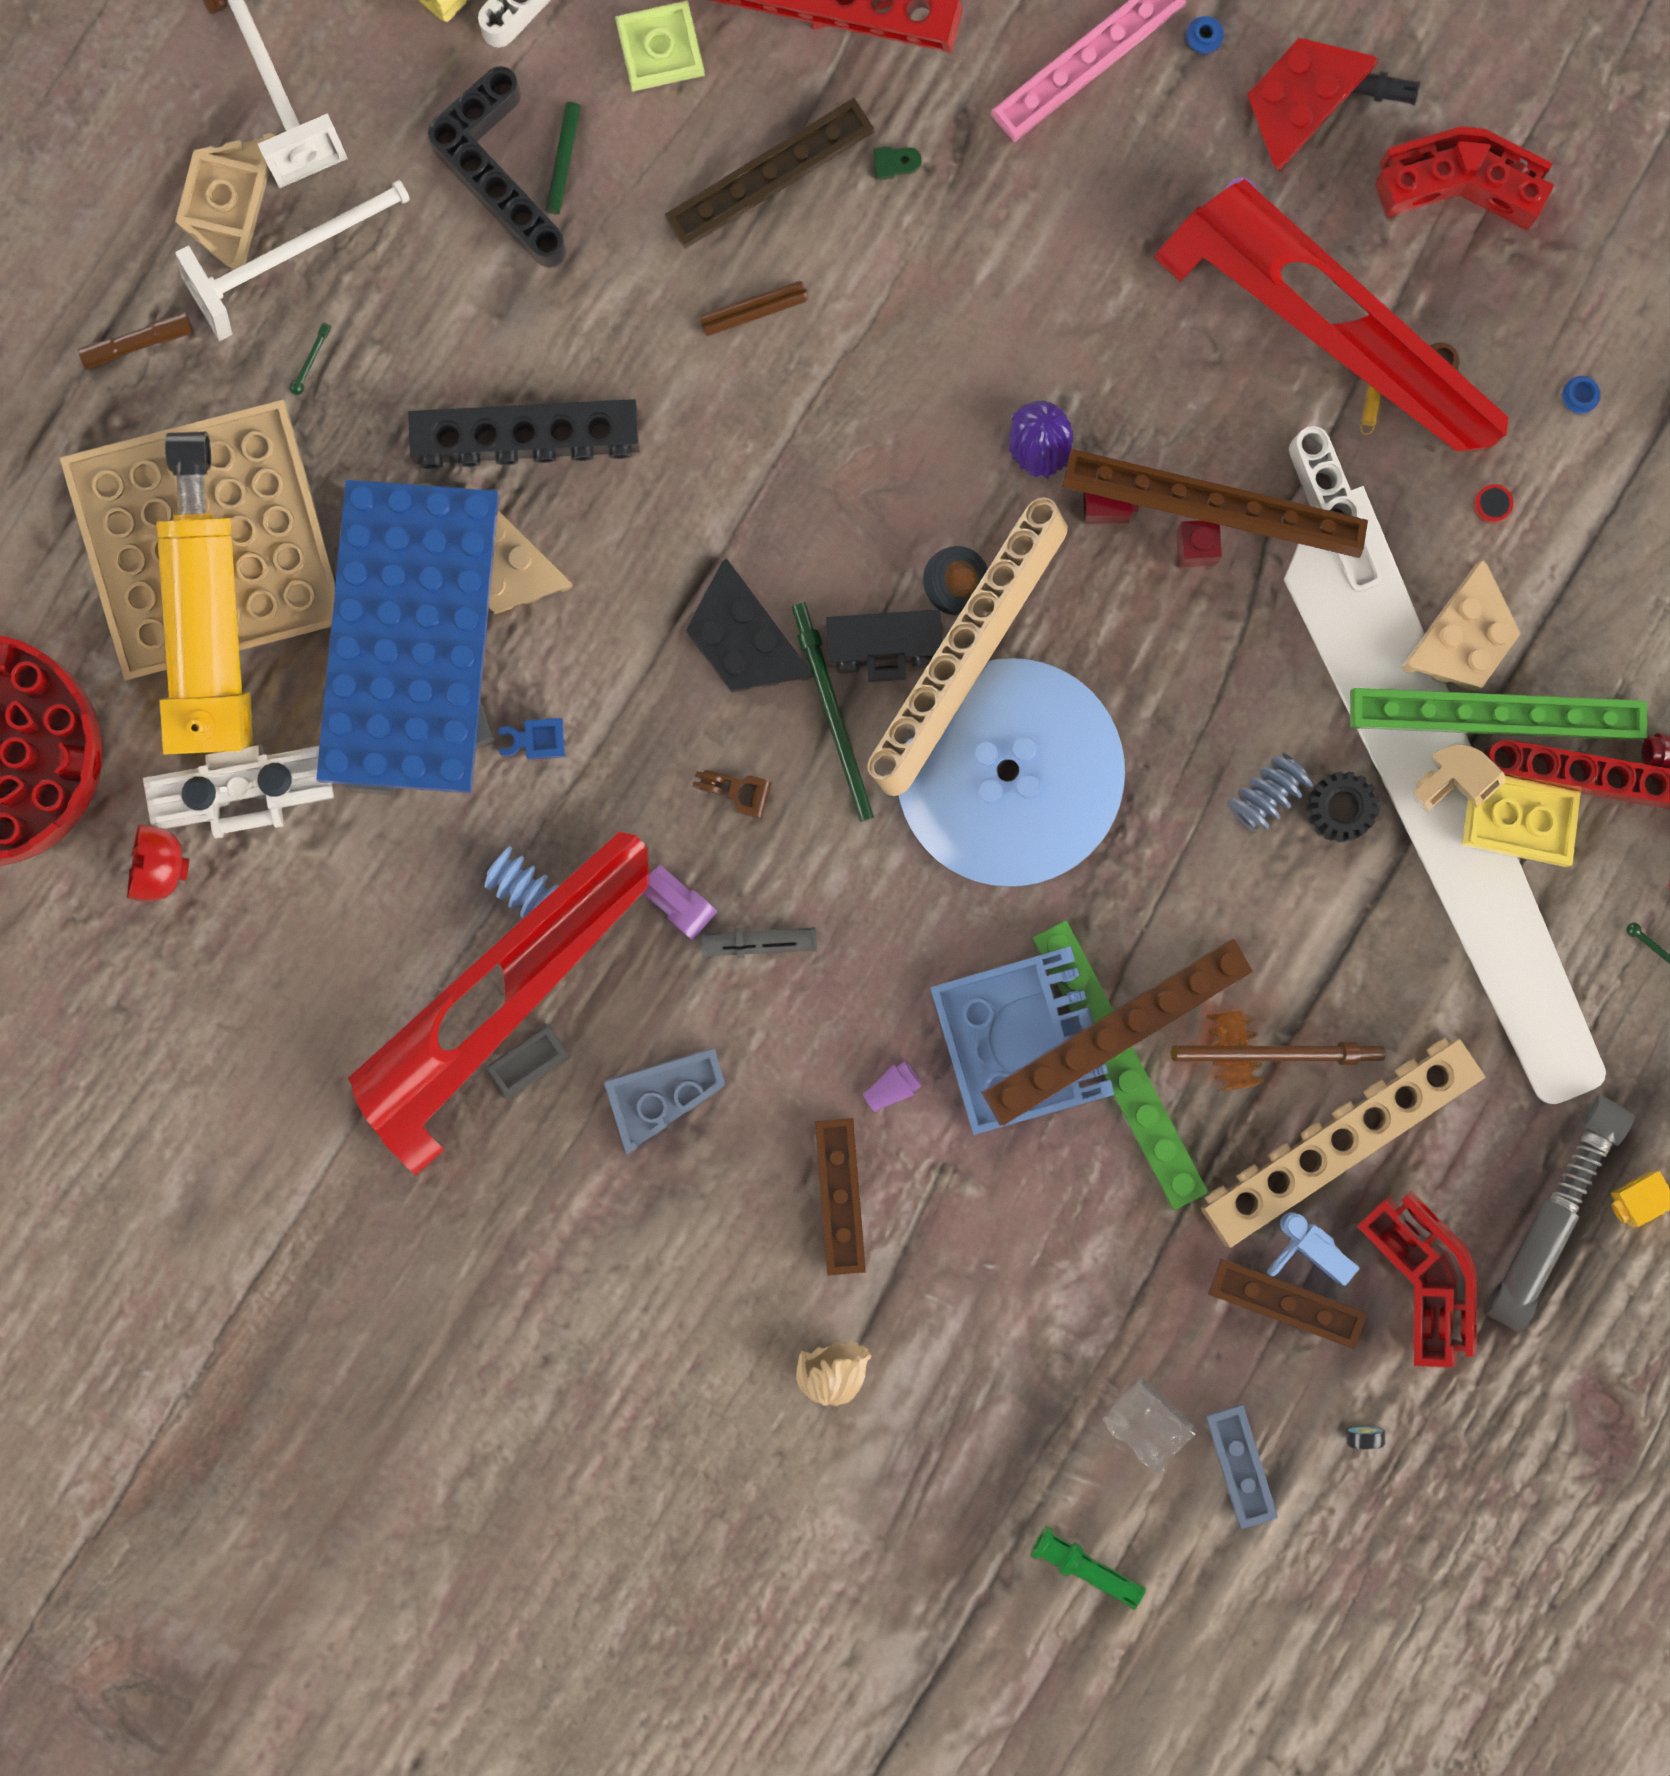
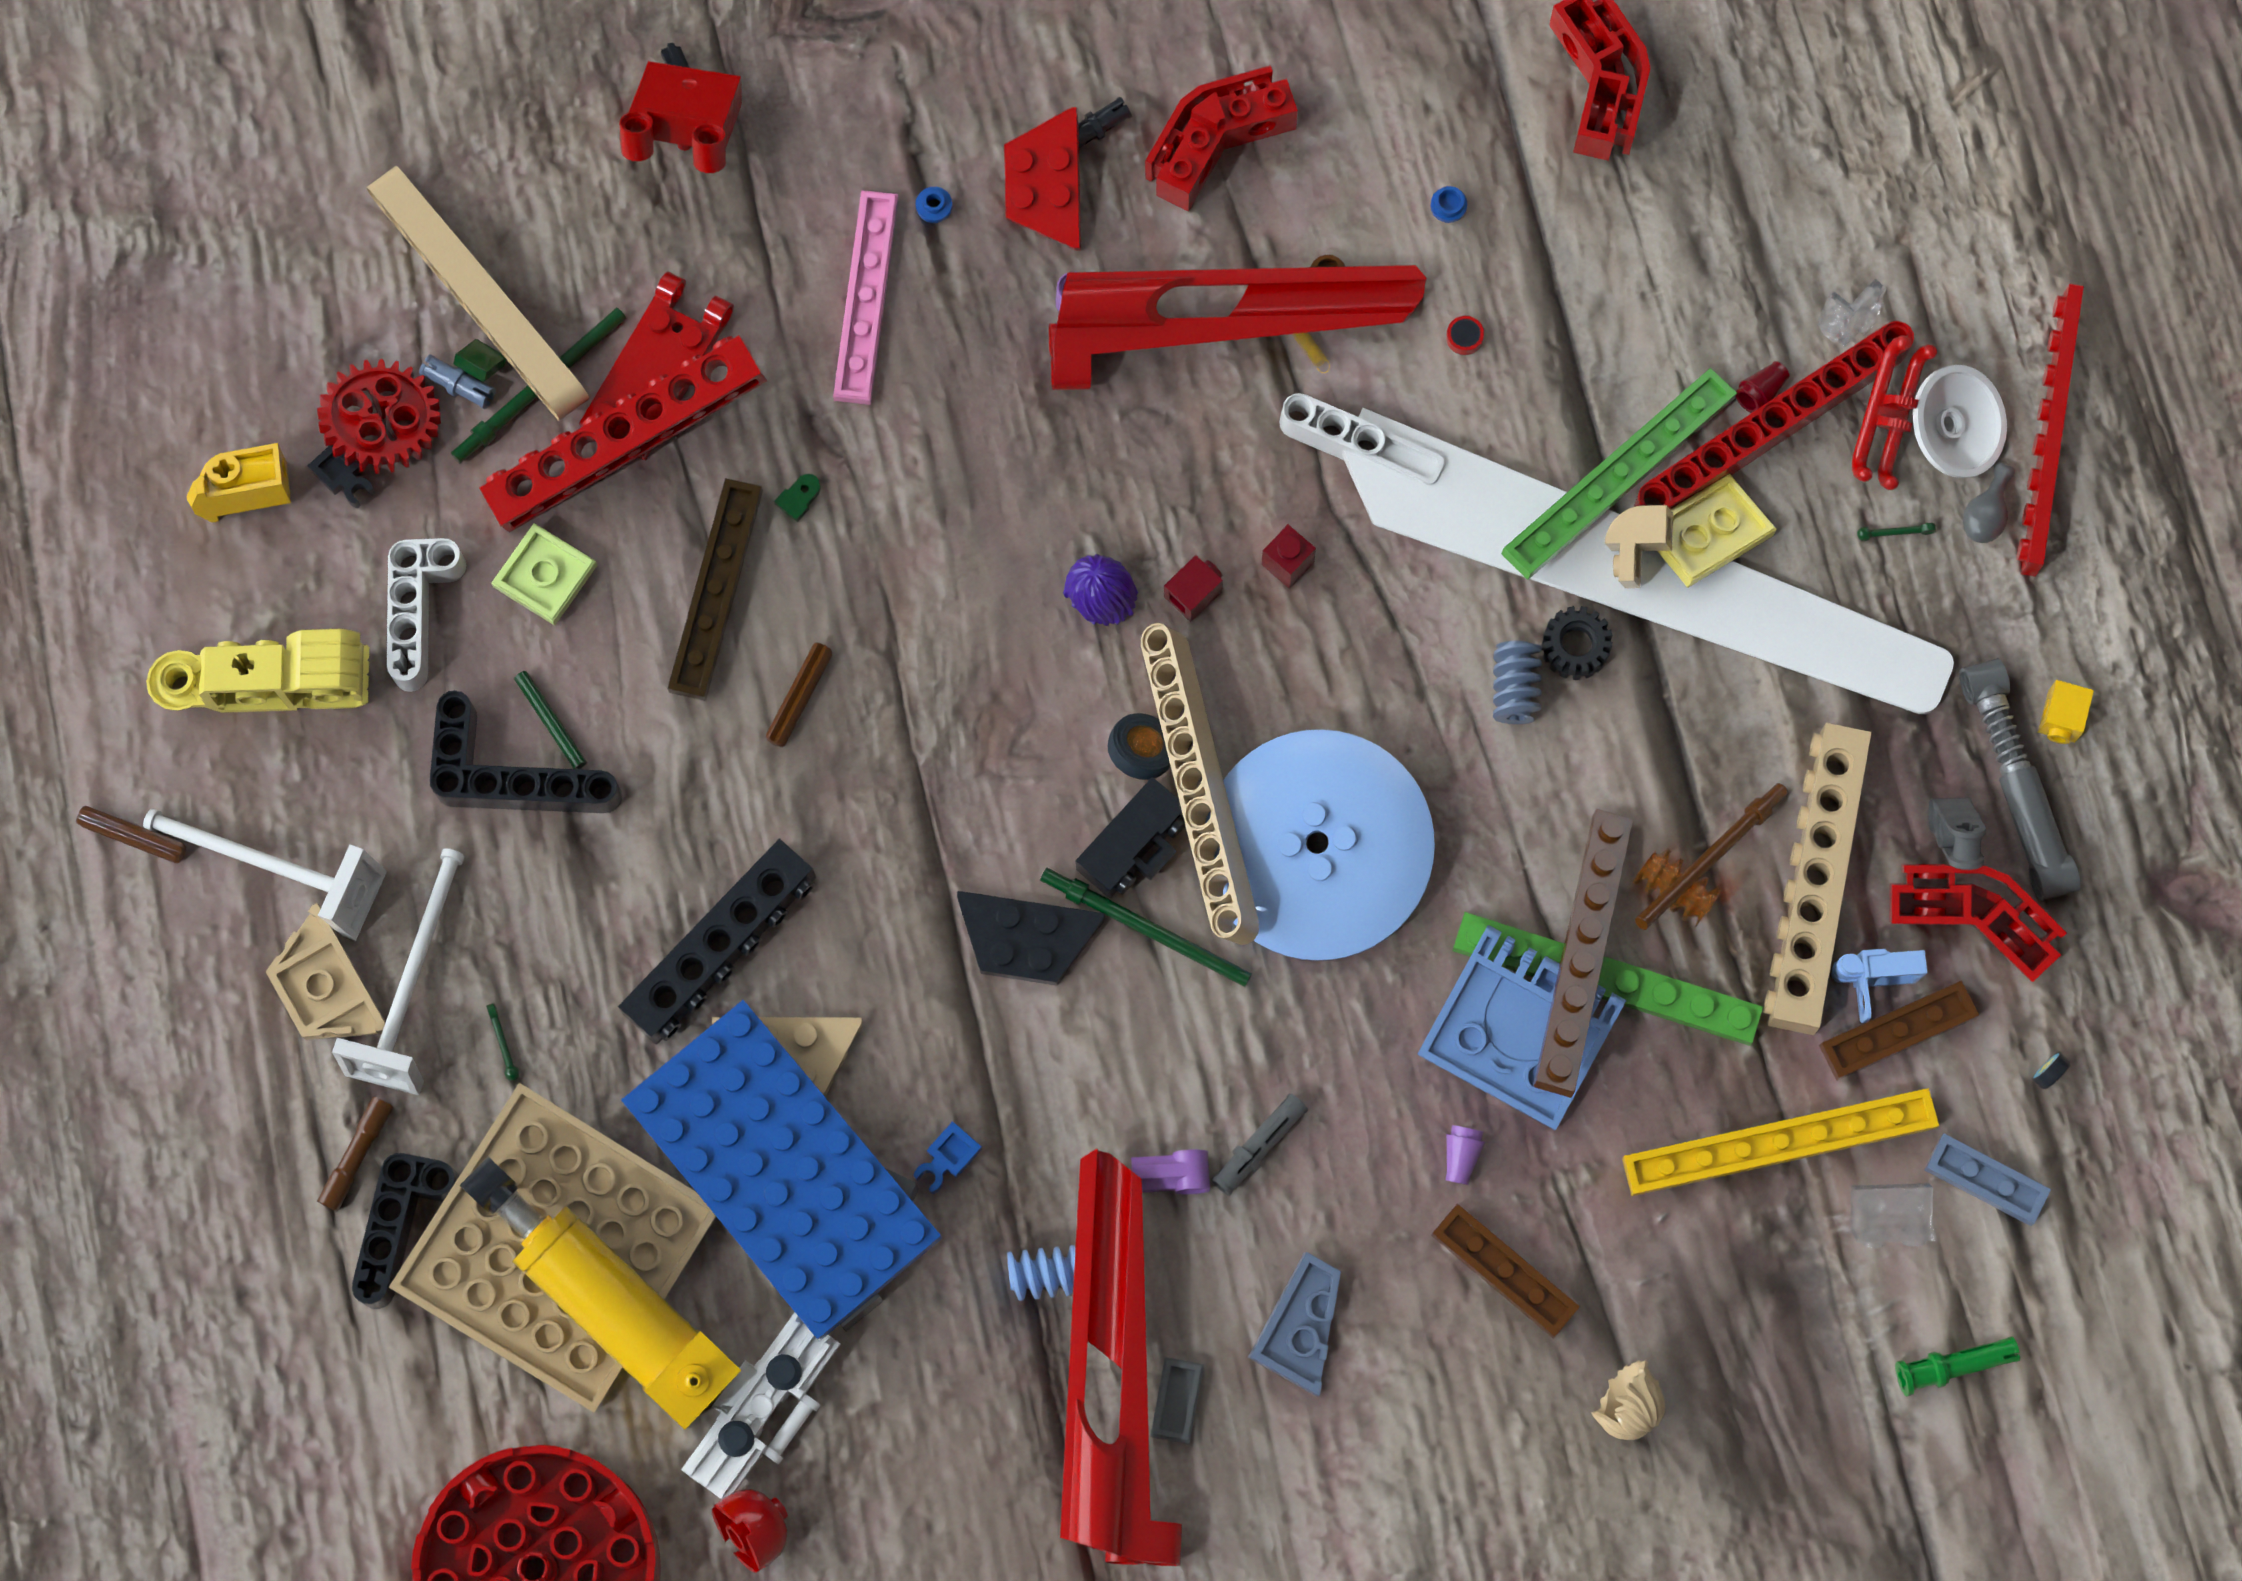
camera: 35 degrees left, 10 degrees down
reddish brown piece [692,770,772,819] -> none
reddish brown plate [1062,449,1368,558] -> none
tan wing [1400,560,1521,692] -> none
none -> black beam [352,1153,459,1309]
none -> yellow plate [1622,1088,1939,1196]
none -> dark grey piece [1928,797,1986,870]

